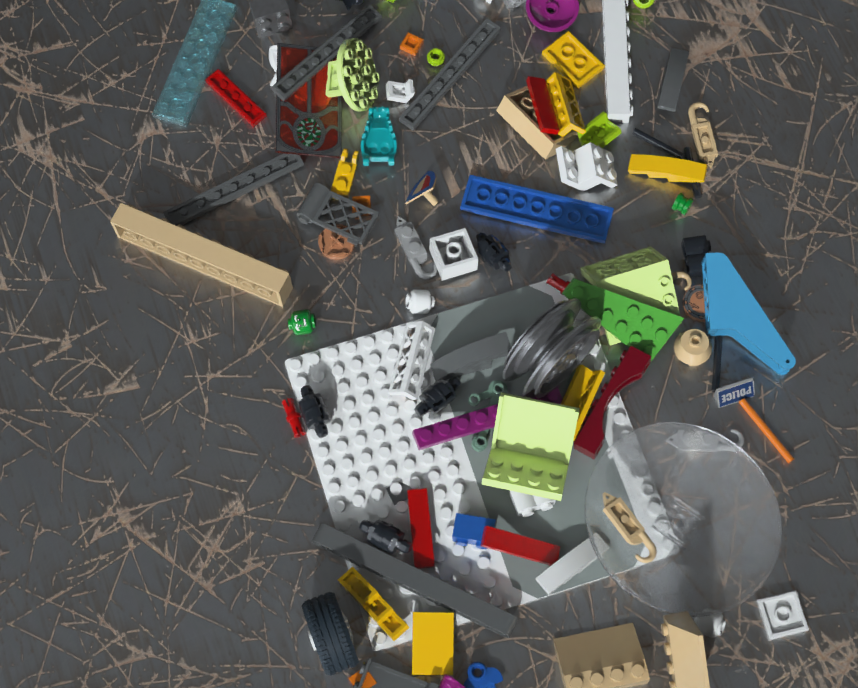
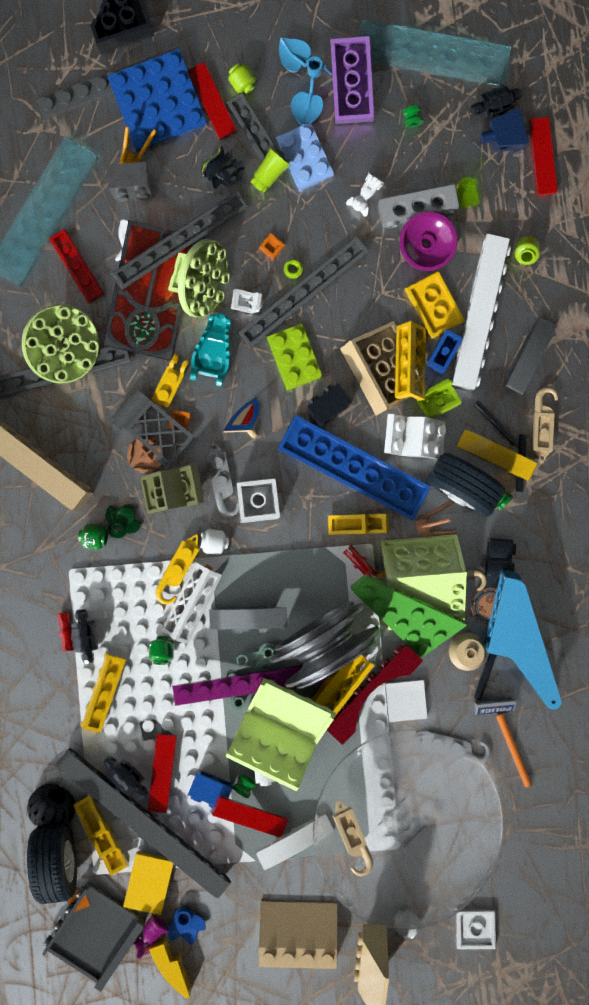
camera: 15 degrees right, 20 degrees up
black piece [414,377,461,416] -> none
black piece [476,232,512,272] -> none
red tile [526,76,560,135] -> none
none -> yellowish green bracket [22,305,99,383]
none -> black wheel [27,784,75,827]
none -> yellow hinge [80,652,126,733]
none -> dark green plate [105,504,142,539]
none -> olive bracket [140,464,204,514]
none -> green head [149,636,174,665]
none -> yellow plate [155,534,200,605]
none -> green wheel [233,774,257,798]
none -> lime plate [267,324,323,391]
none -> black brick [307,383,352,428]
none -> yellow slope [328,514,390,535]
none -> white tile [385,679,428,722]
none -> nougat plant [415,500,457,536]
none -> blue brick [425,329,464,375]
none -> black wheel [428,453,505,517]

